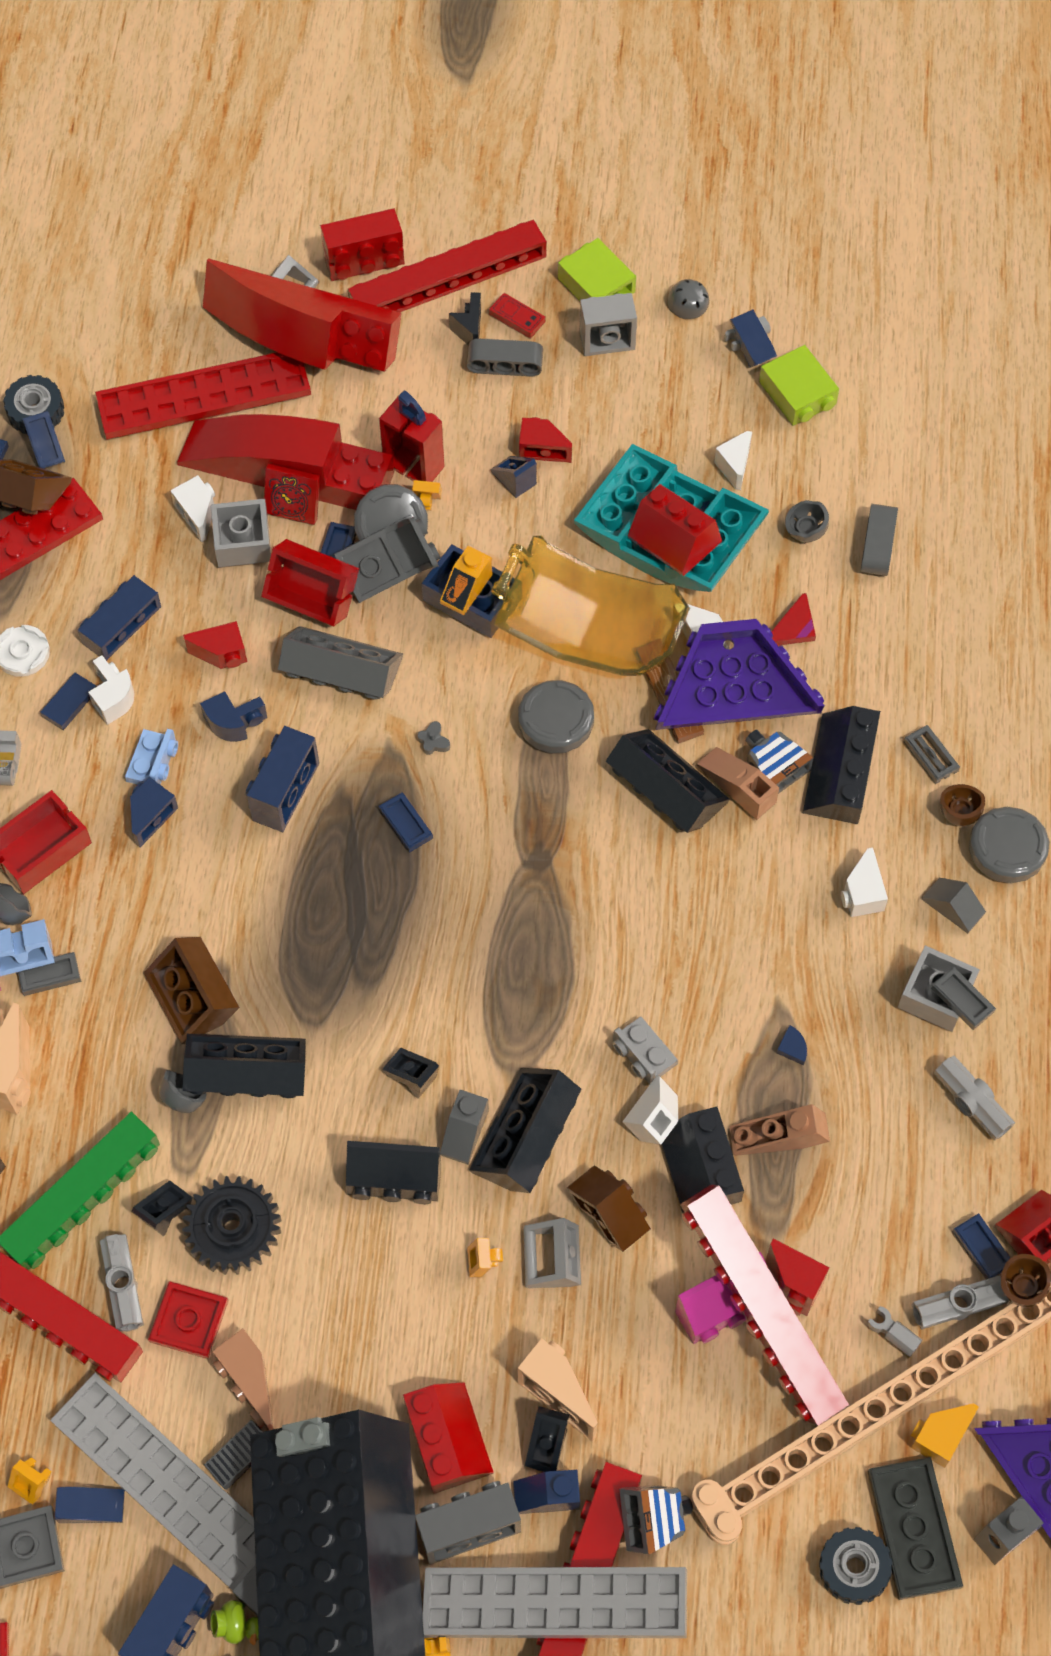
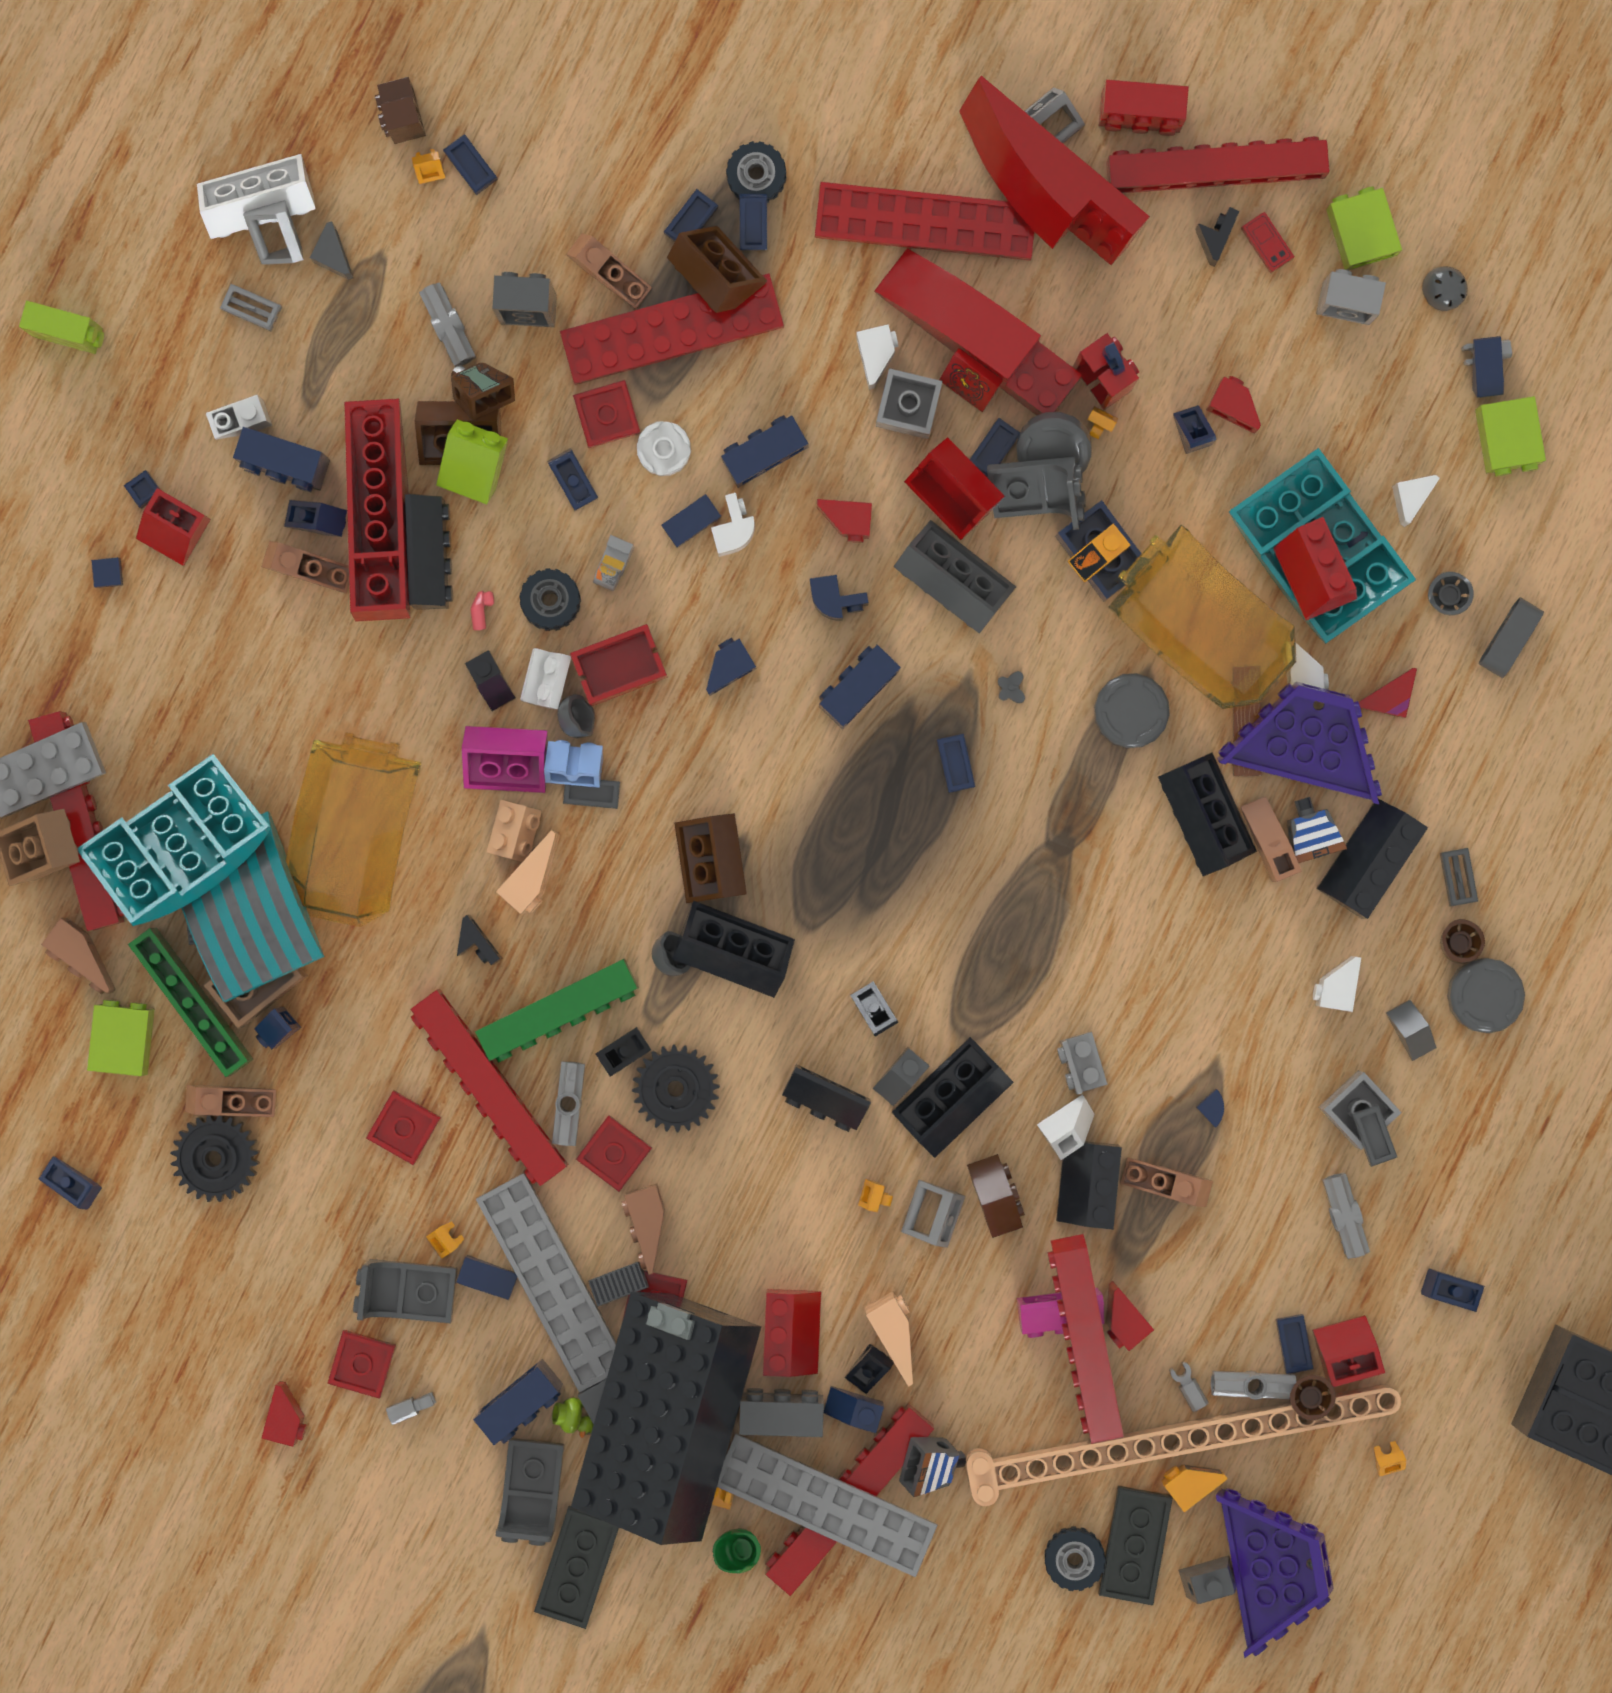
camera: 25 degrees right, 25 degrees up
light blue bracket [125,729,178,785] -> none
dark grey beam [467,338,543,377] -> none

